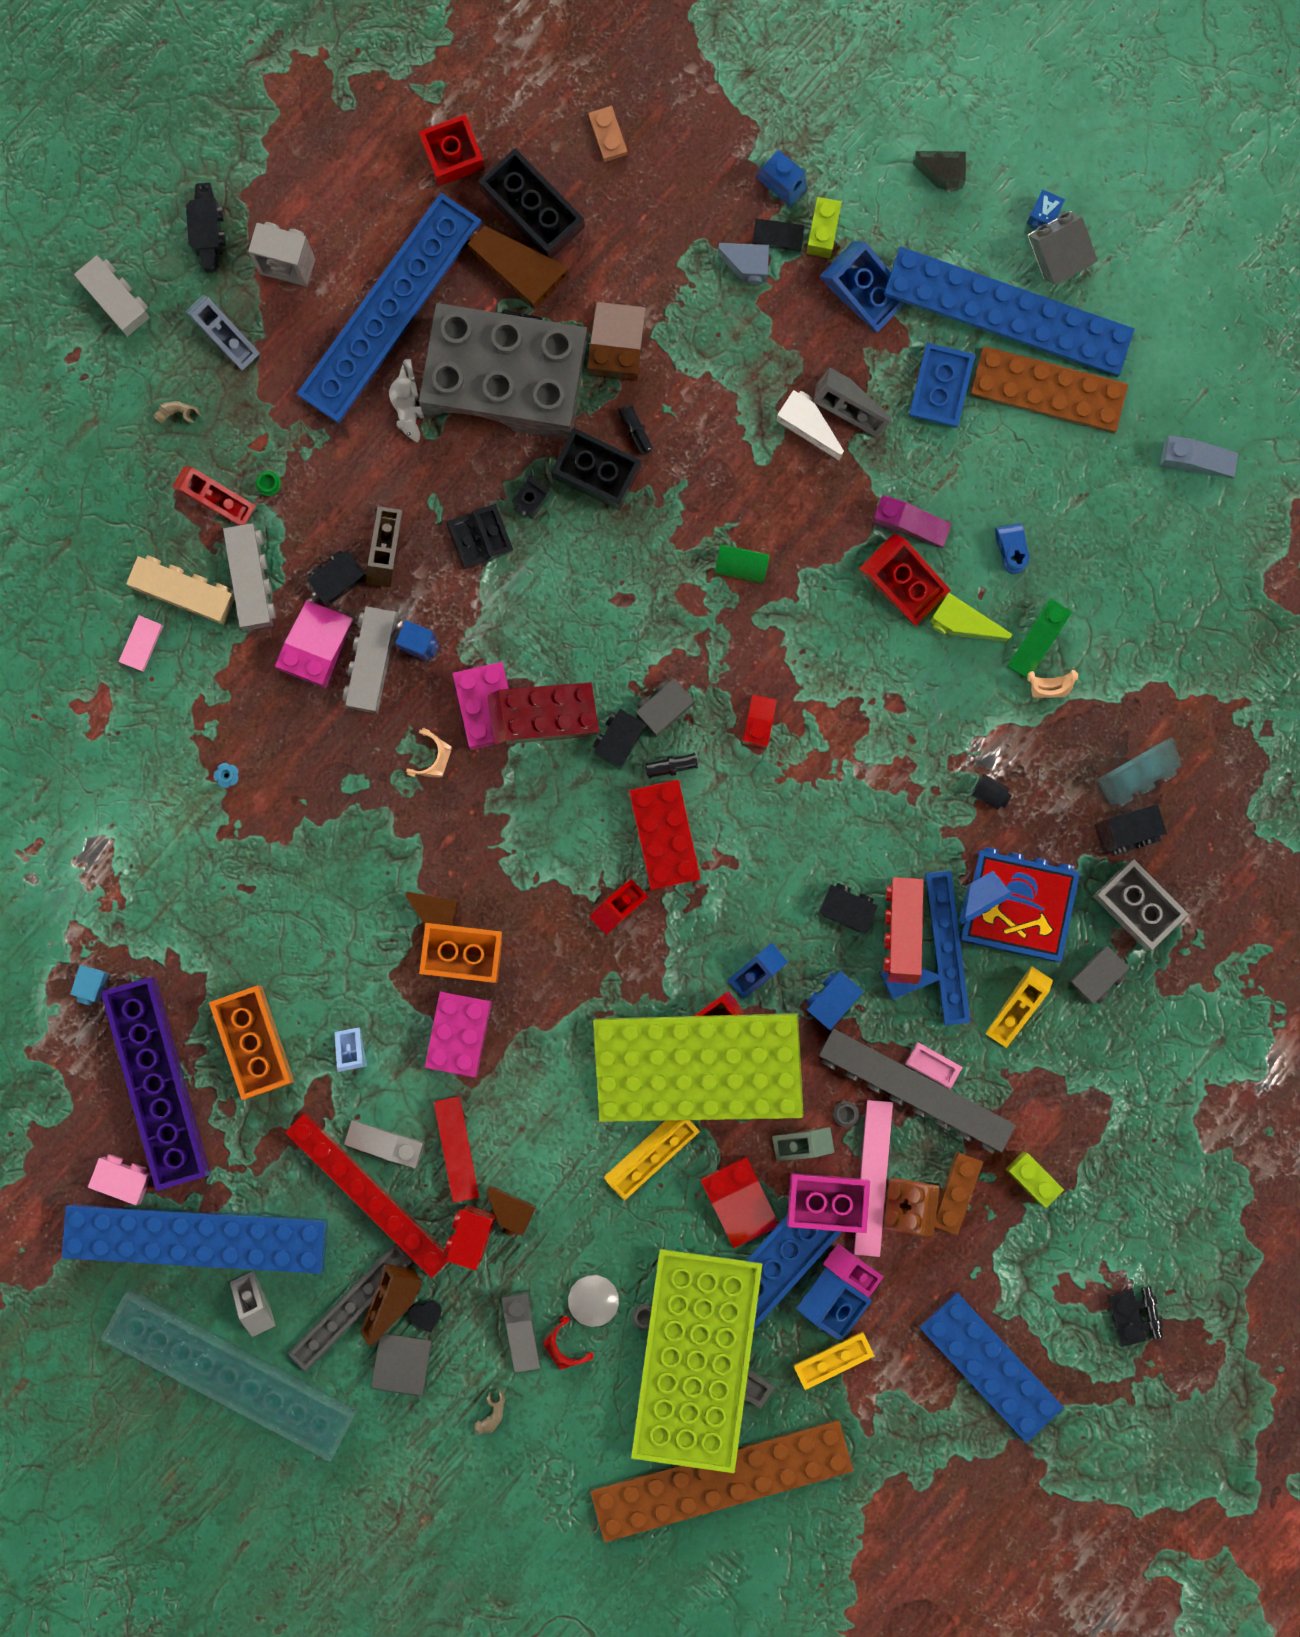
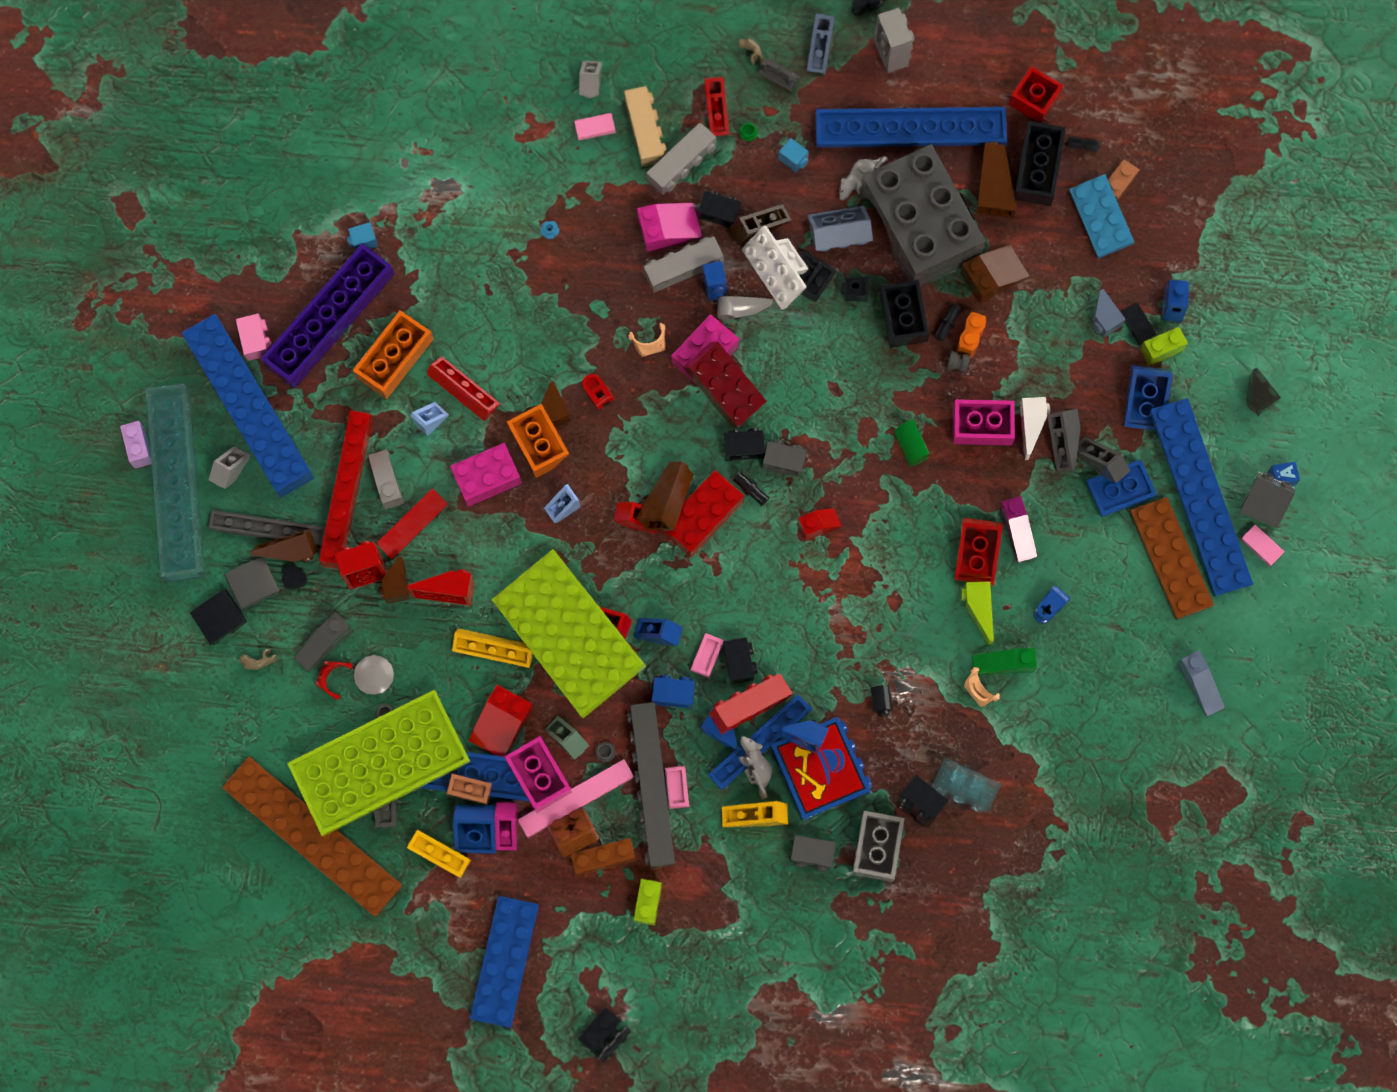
camera: 60 degrees right, 10 degrees down
none -> lavender brick [120,421,154,469]
none -> black slope [190,590,247,645]
none -> red slope [407,569,475,606]
none -> red slope [427,357,500,421]
none -> nougat plate [447,774,492,804]
none -> light blue slope [544,484,580,523]
none -> light grey slope [579,61,602,98]
none -> red plate [582,374,614,410]
none -> reddish brown slope [636,461,694,531]
none -> bright pink tile [690,633,724,678]
none -> light grey piece [717,296,772,320]
none -> light grey animal [739,736,772,800]
none -> white bracket [742,226,808,310]
none -> dark grey hinge [758,58,800,91]
none -> dark azure brick [778,138,809,172]
none -> sand blue slope [807,205,873,252]
none -> dark grey wheel [947,351,971,374]
none -> dark pink brick [953,399,1015,445]
none -> orange brick [957,312,986,358]
none -> black piece [1067,136,1100,151]
none -> dark azure plate [1069,174,1134,259]
none -> dark grey slope [1077,436,1130,483]
none -> bright pink tile [1240,525,1285,567]

